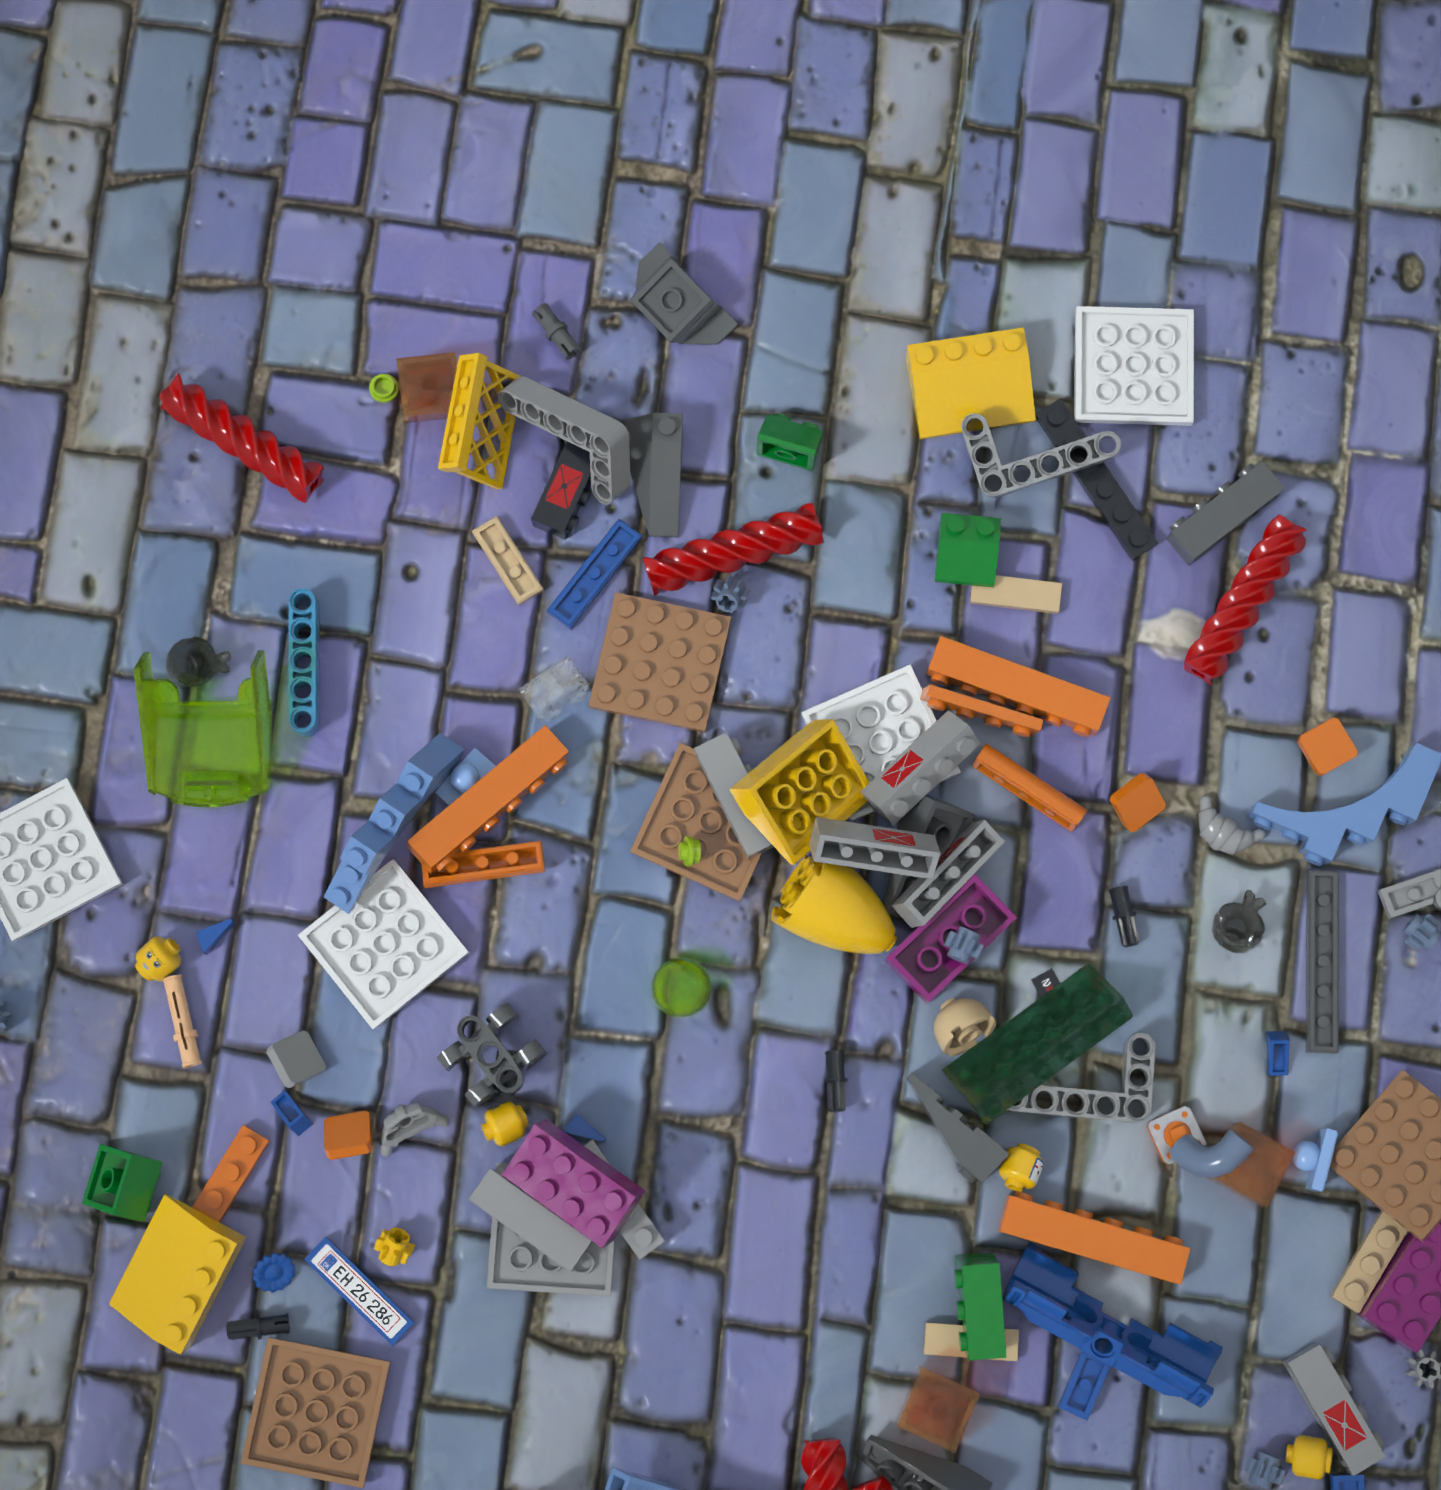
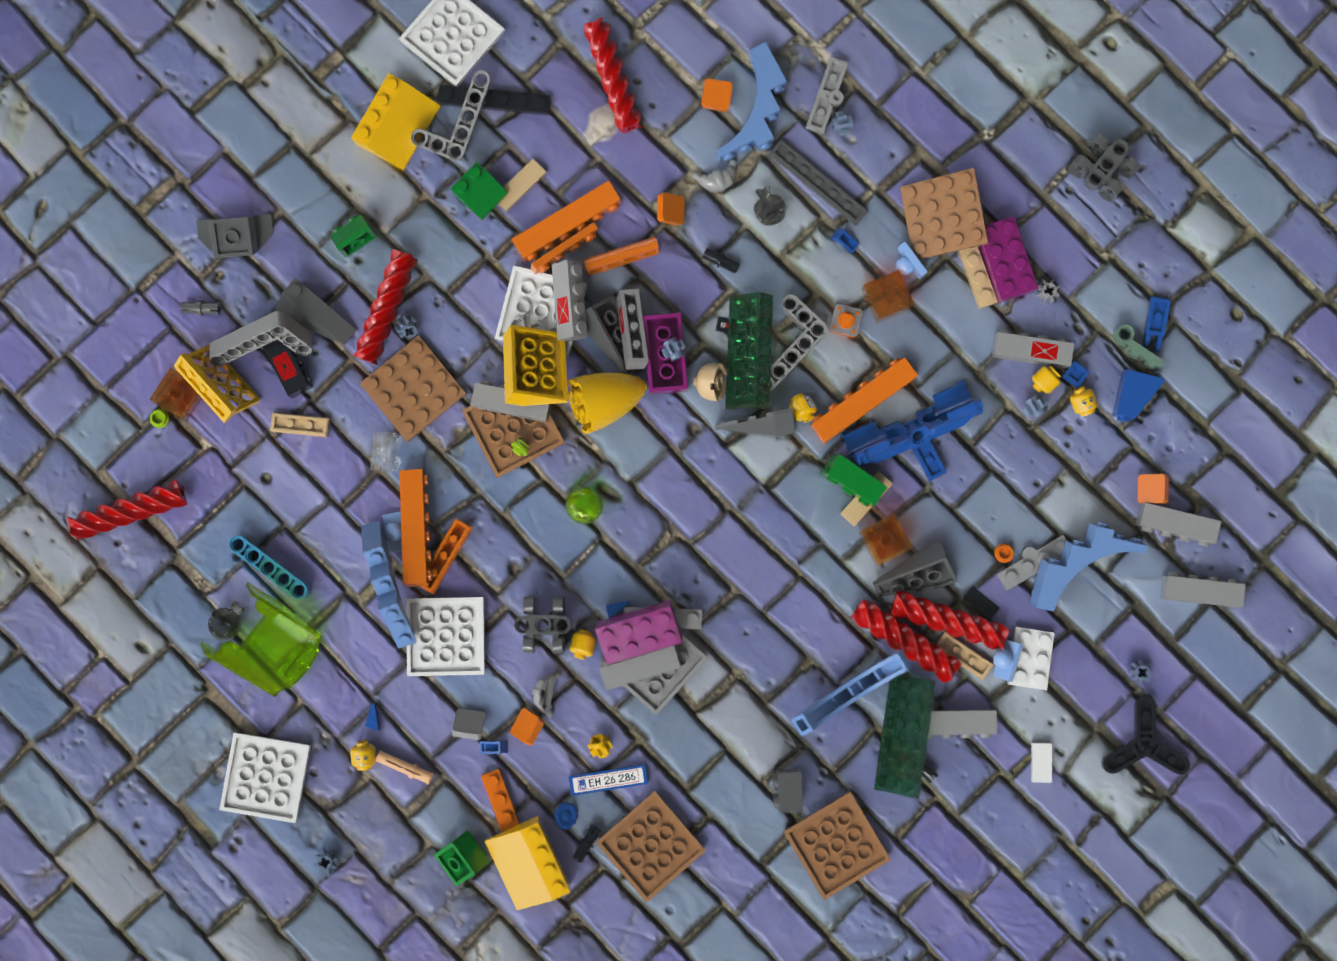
camera: 45 degrees left, 5 degrees up
blue tile [547,519,643,630] -> none
light grey brick [809,817,940,879] -> none
black axle [823,1050,848,1112] -> none
dark grey brick [1166,461,1285,566] -> none
sand blue cylinder [1170,1128,1255,1178] -> none

